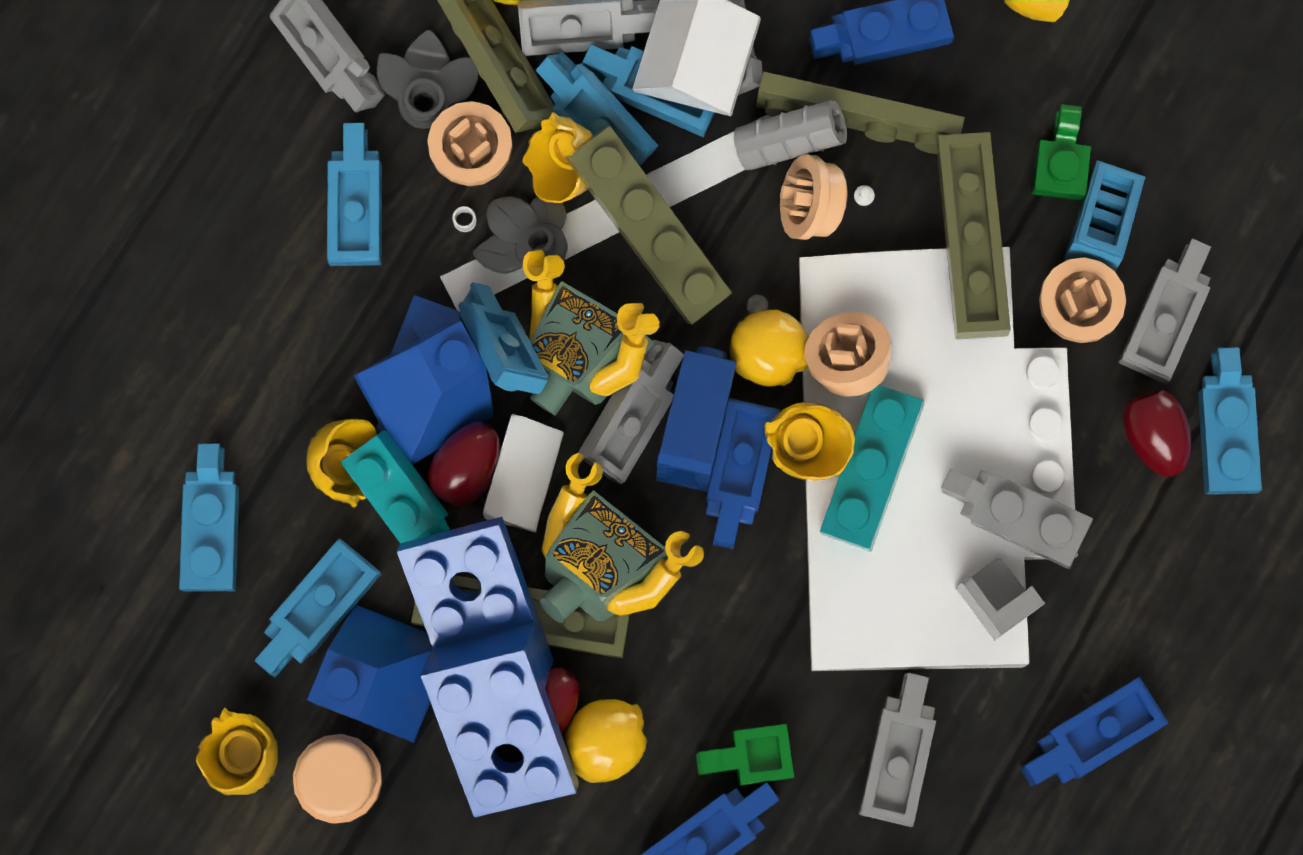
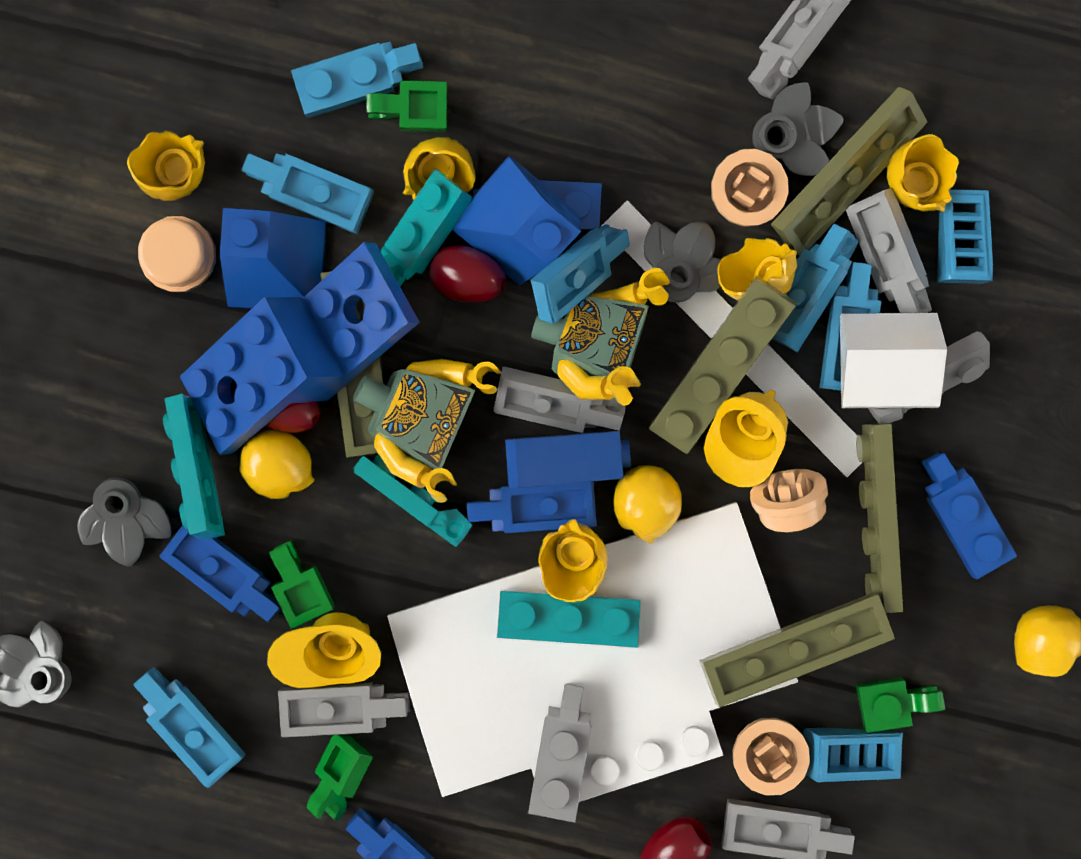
camera: 70 degrees right, 10 degrees up
dark azure hinge [327,123,382,266] -> none
white piece [452,206,477,232] -> none
white slope [483,414,564,533] -> none
light grey axle [734,100,847,170] -> none
clear piece [747,295,768,314] -> none
light nougat piece [804,312,892,397] -> none
white piece [854,185,875,206] -> none
light grey panel [956,558,1045,641] -> none
none -> teal plate [163,394,225,539]
none -> yellow piece [267,612,381,688]
none -> green plate [307,734,373,820]
none -> teal hinge [353,455,472,547]
none -> green plate [367,81,447,132]
none -> yellow piece [704,389,788,487]

